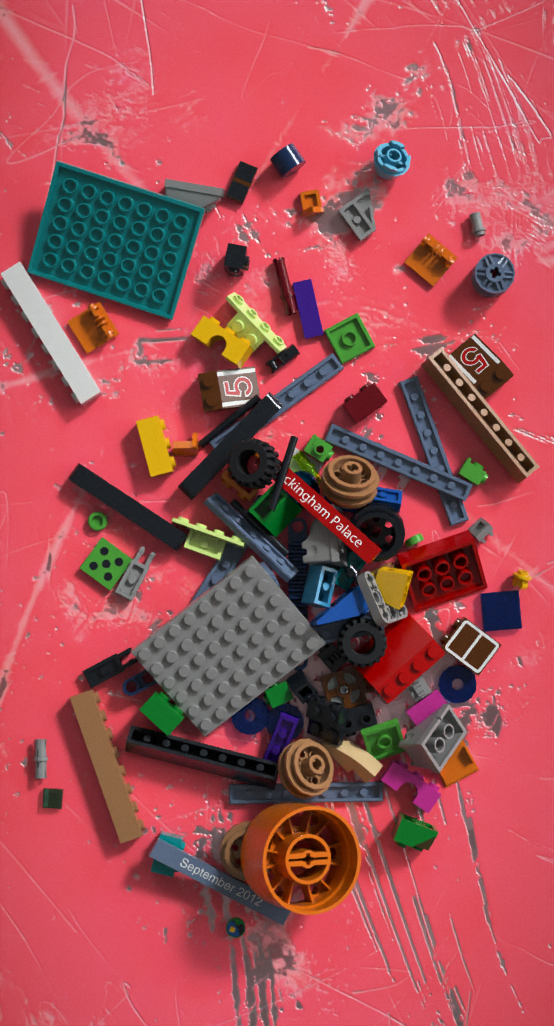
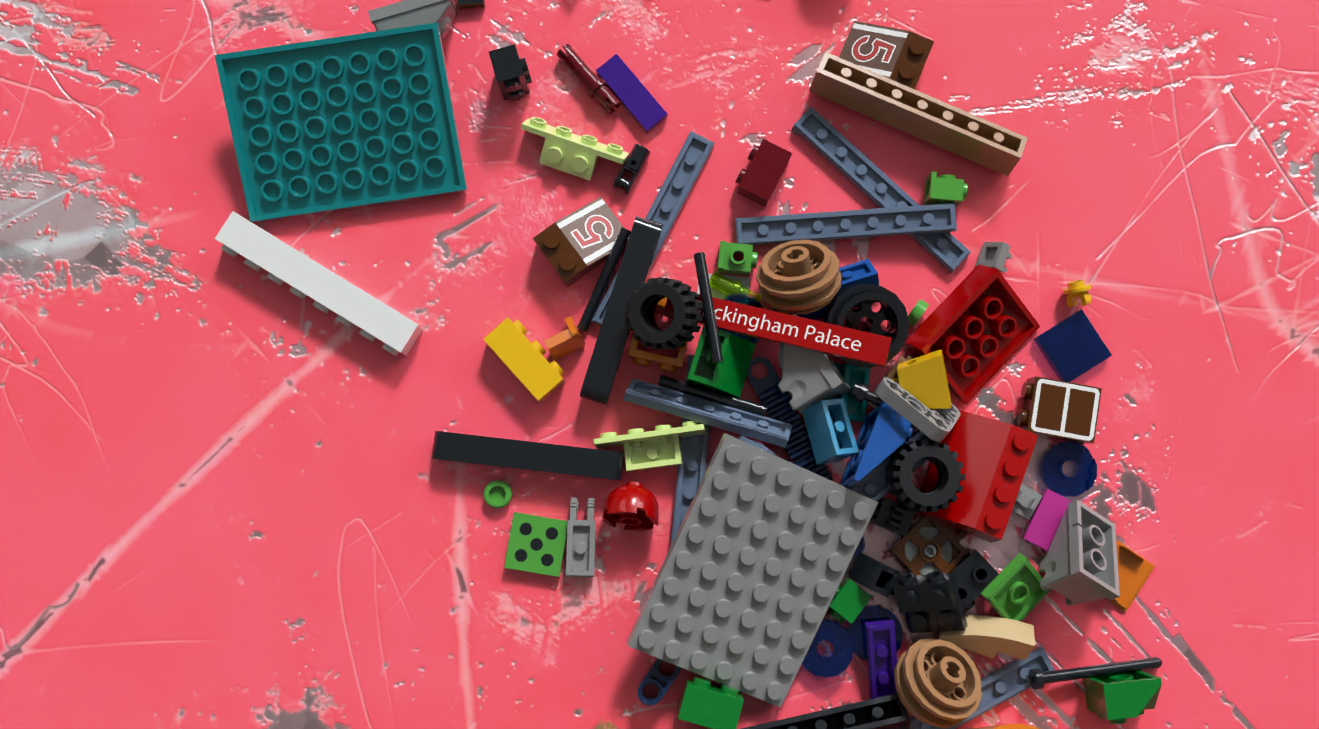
camera: 30 degrees left, 5 degrees down
orange hinge [67,302,119,354] -> none
black hinge [82,647,138,688] -> none
yellow arch [191,316,254,369] -> none
bright green tile [324,313,375,365] -> none
dark pink arch [380,759,442,814] -> none
none -> red cylinder [602,481,659,531]
none -> black bar [1029,657,1162,690]

